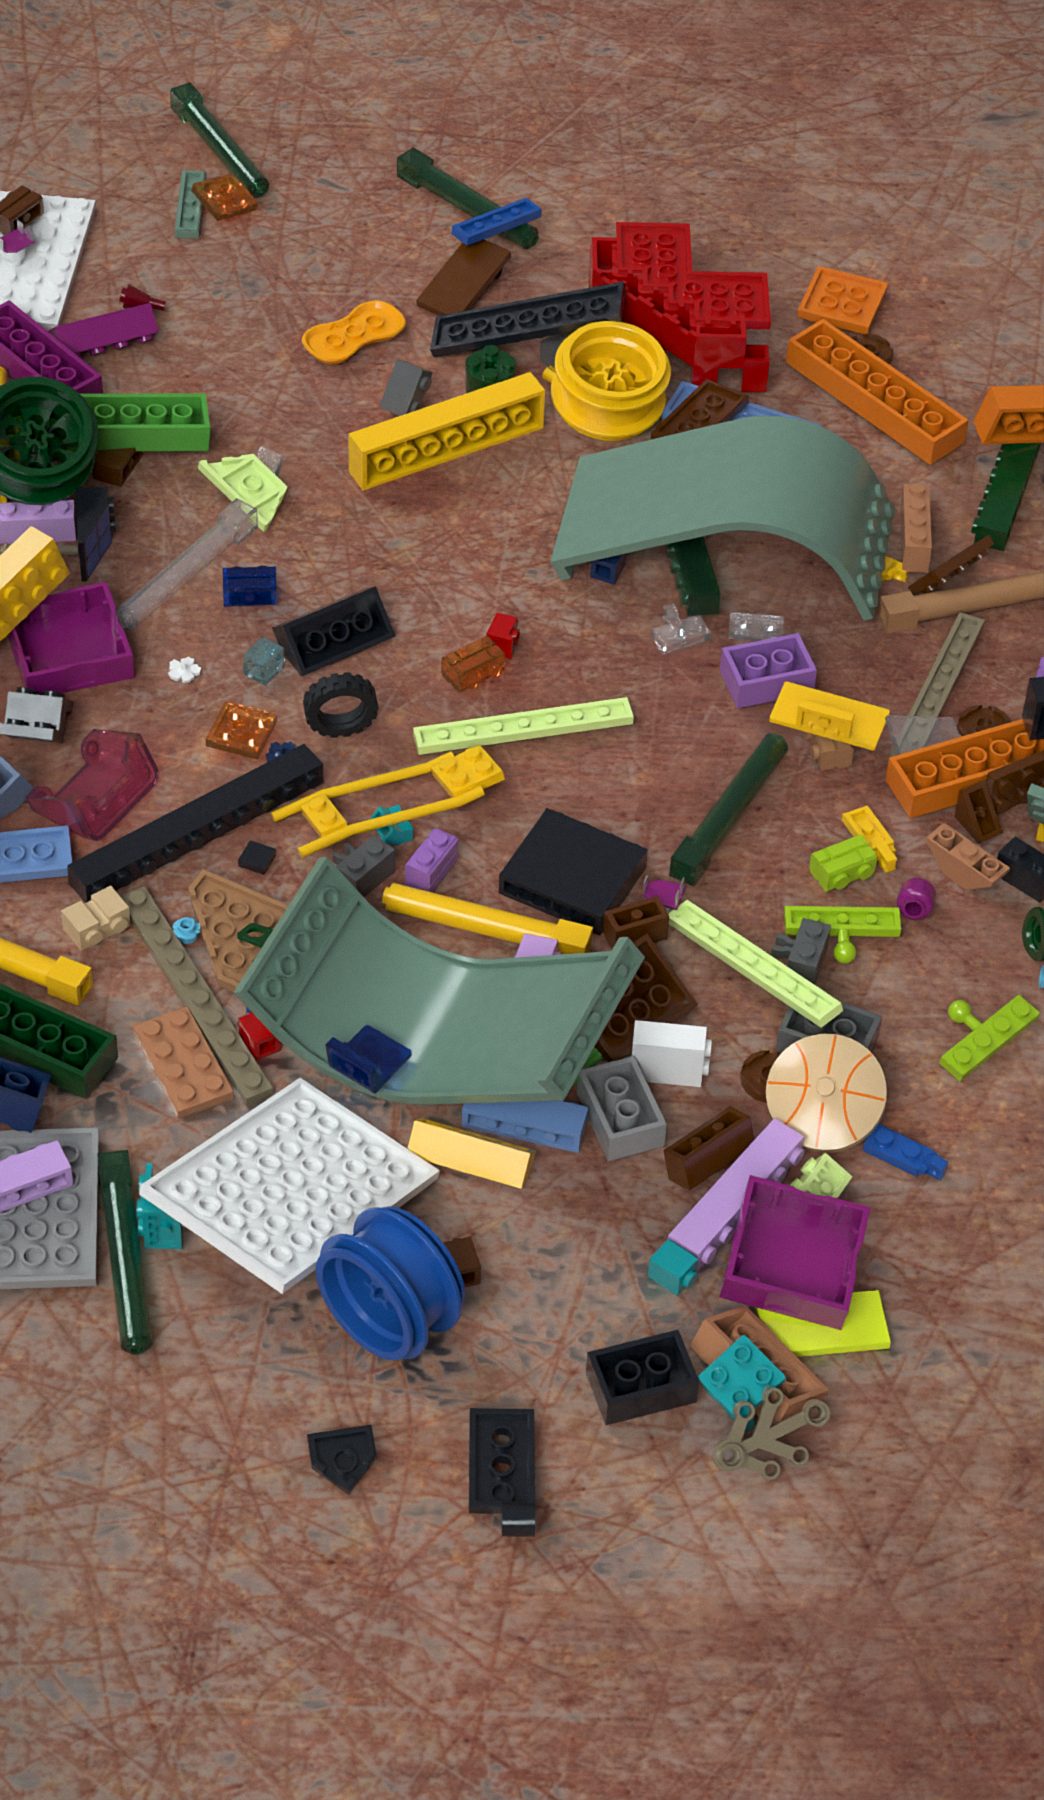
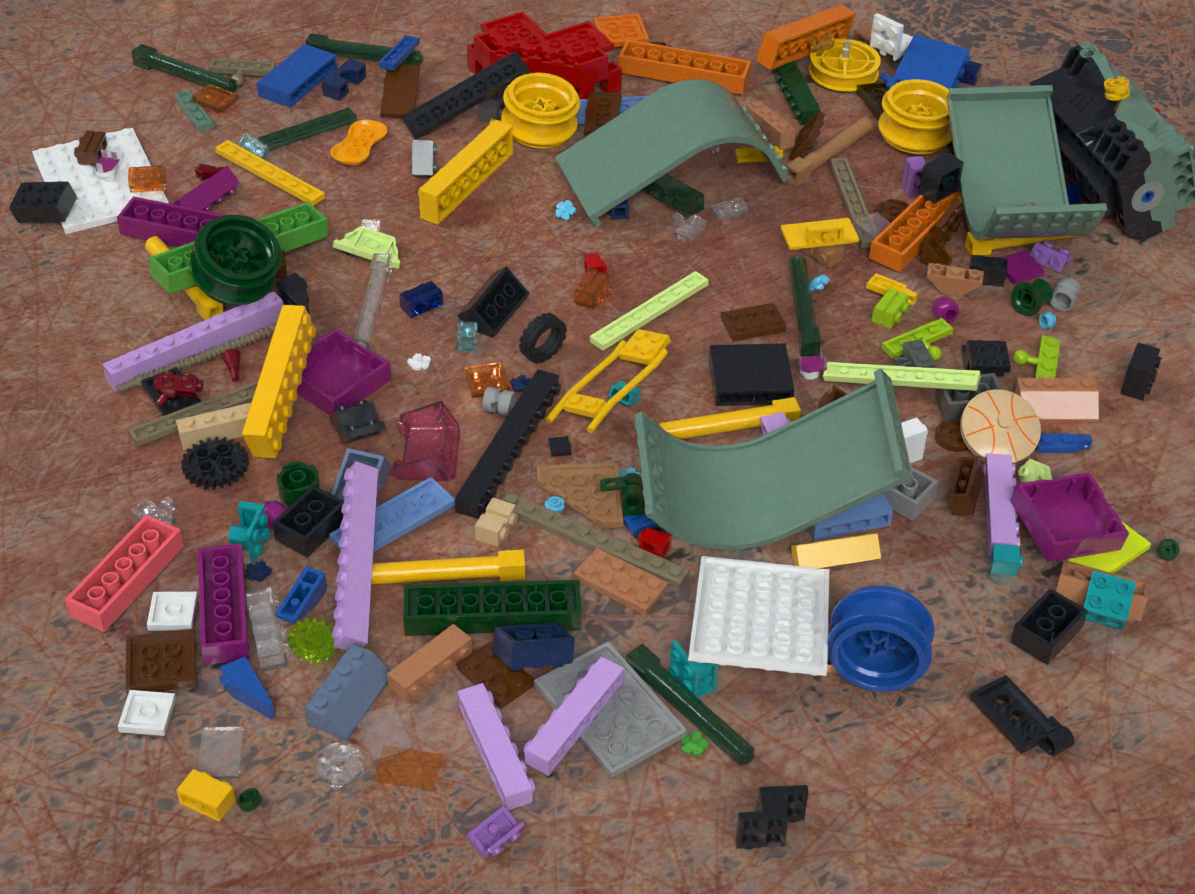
camera: 30 degrees left, 5 degrees down
black plate [307,1425,376,1495] -> none
clear blue bracket [325,1025,412,1094] -> none
dark grey brick [332,835,395,897] -> none
medium lavender brick [405,828,459,892] -> none
dark green brick [465,345,516,393] -> none
reddish brown brick [603,896,669,949] -> none
dark tan plant [713,1386,830,1480] -> none
medium lavender brick [720,633,817,708] -> none
none -> clear orange brick [128,165,167,192]
none -> dark tan plate [209,58,276,87]
none -> yellow plate [215,140,325,206]
none -> clear light blue plate [238,132,270,159]
none -> blue brick [257,44,337,108]
none -> clear green plate [258,107,357,151]
none -> dark blue arch [322,58,367,101]
none -> light grey wheel [482,386,516,416]
none -> medium azure plant [555,200,576,221]
none -> bright green plant [681,731,709,757]
none -> reddish brown plate [721,303,786,341]
none -> black bracket [735,785,809,850]
none -> medium azure plant [809,274,830,291]
none -> black bracket [961,340,1011,377]
none -> slope [1014,378,1099,422]
none -> dark green tile [1156,539,1179,561]

